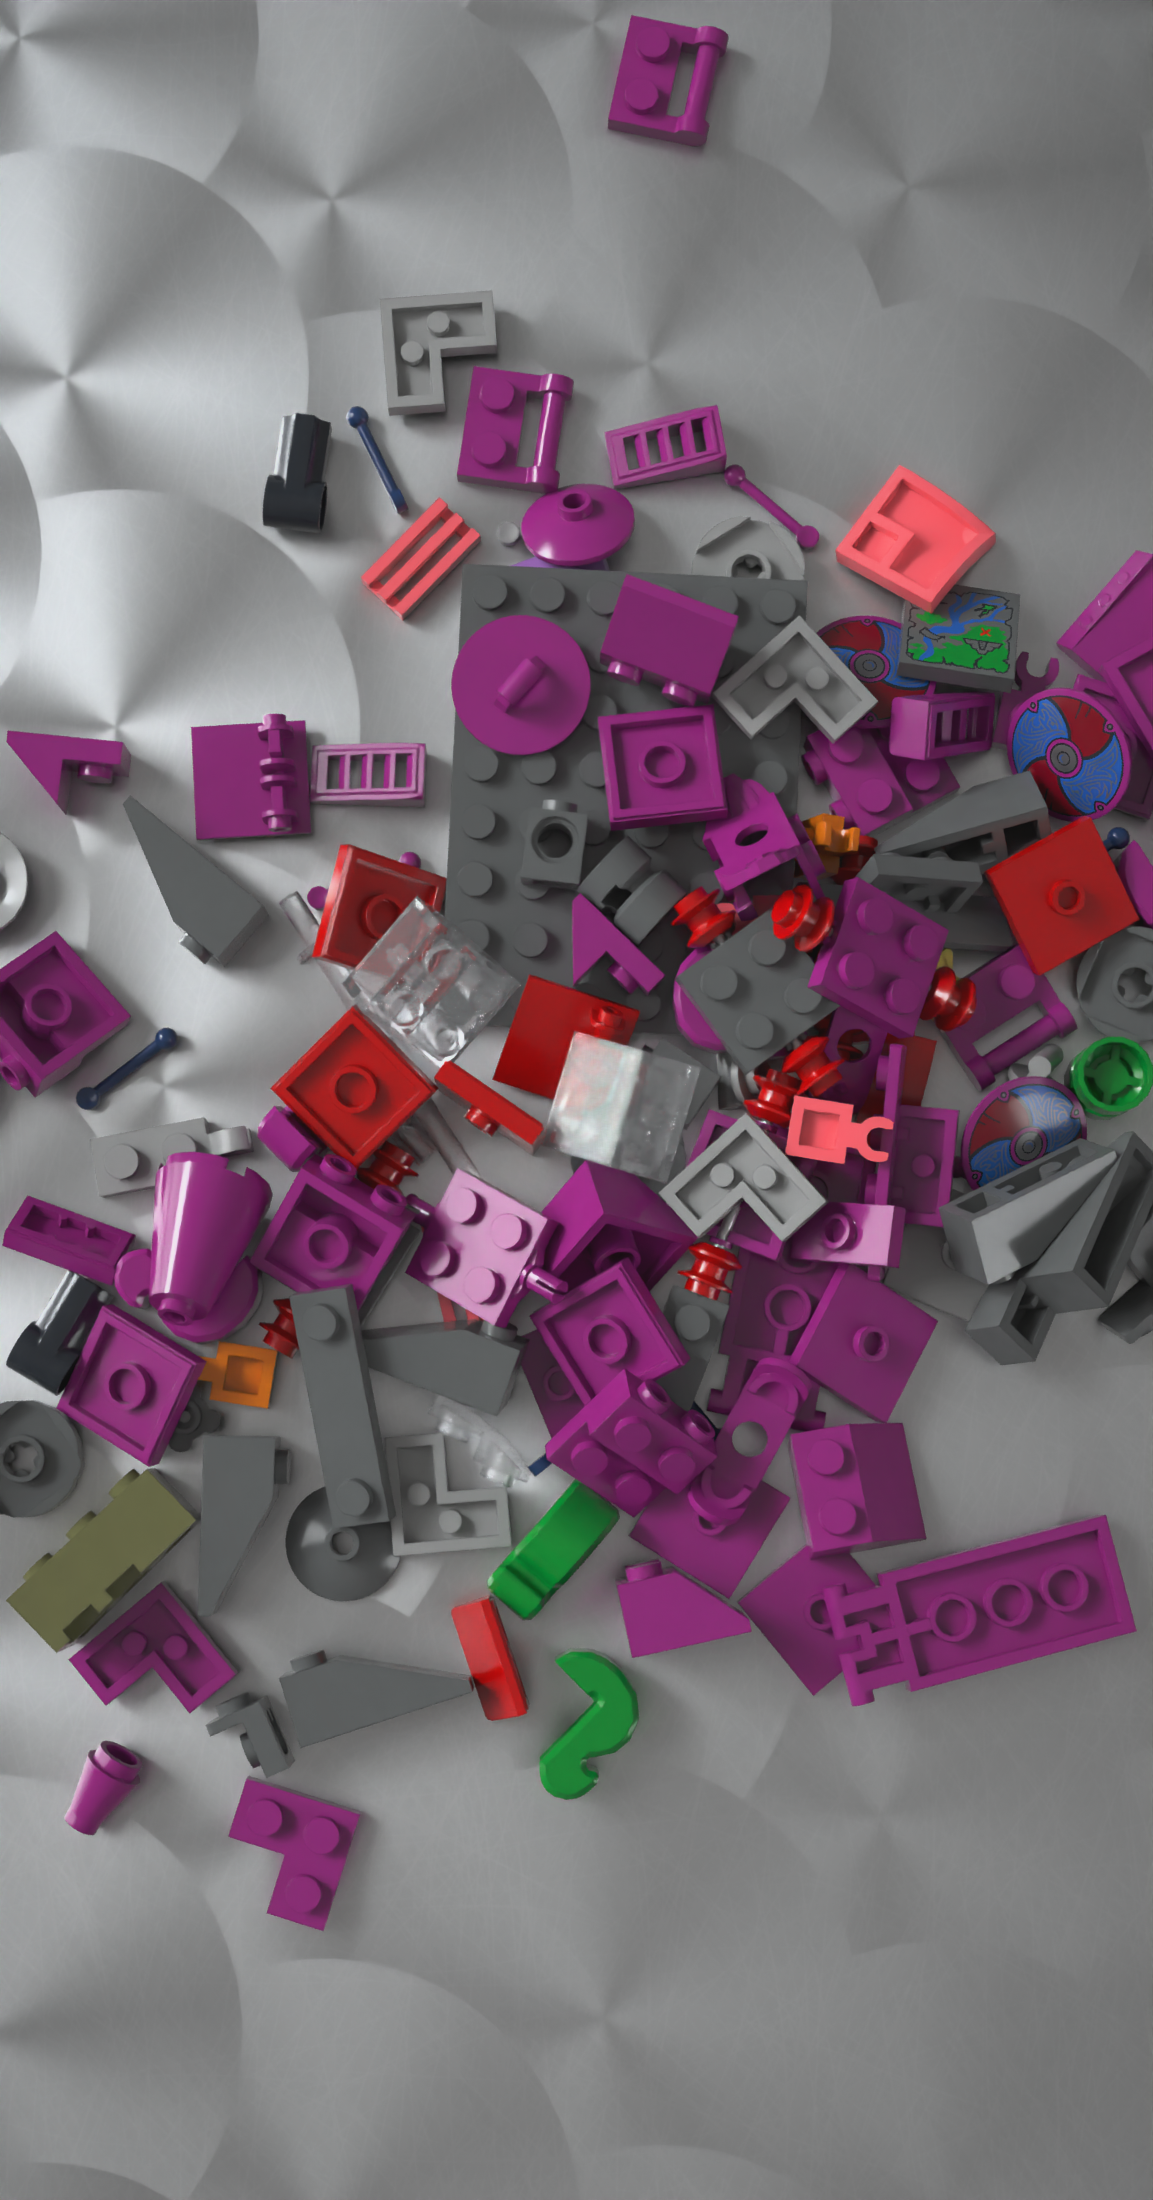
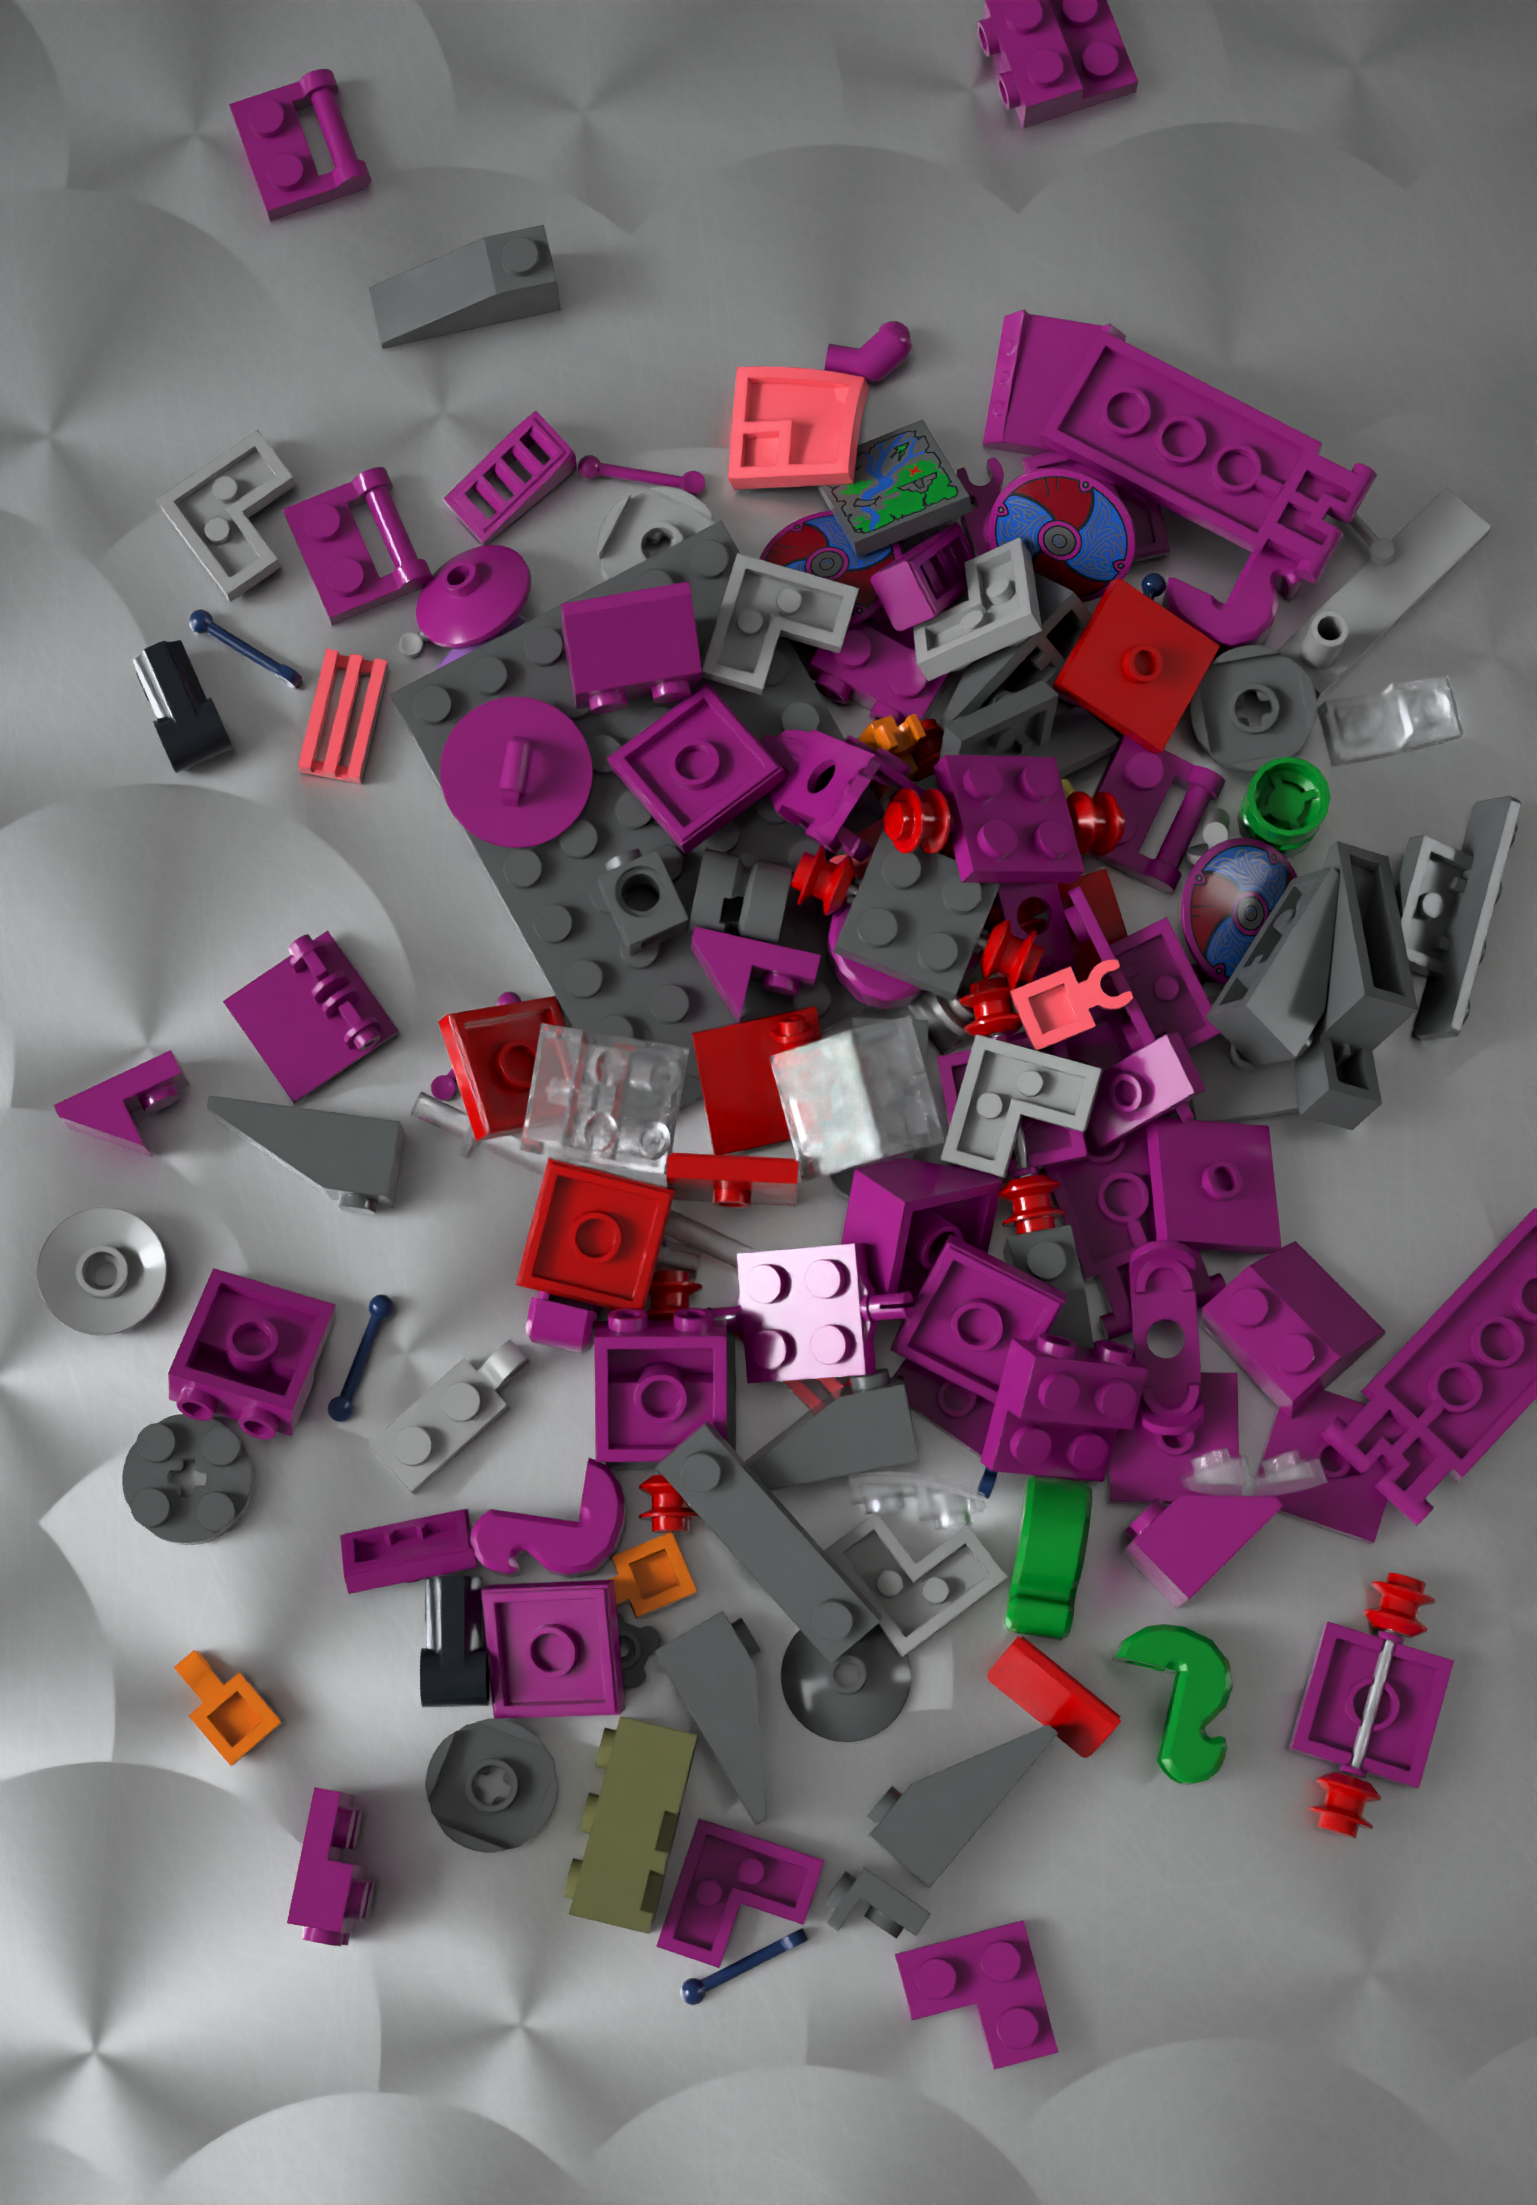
camera: 30 degrees left, 5 degrees down
magenta cone [64,1741,143,1835] -> none
magenta cone [149,1152,273,1326] -> none
magenta slope [310,743,427,808] -> none
none -> dark grey slope [369,225,561,348]
none -> dark blue hinge [680,1928,808,2005]
none -> magenta arm [824,321,912,382]
none -> light grey plate [913,537,1042,681]
none -> clear slope [1179,1447,1328,1496]
none -> magenta plate [1289,1572,1454,1838]

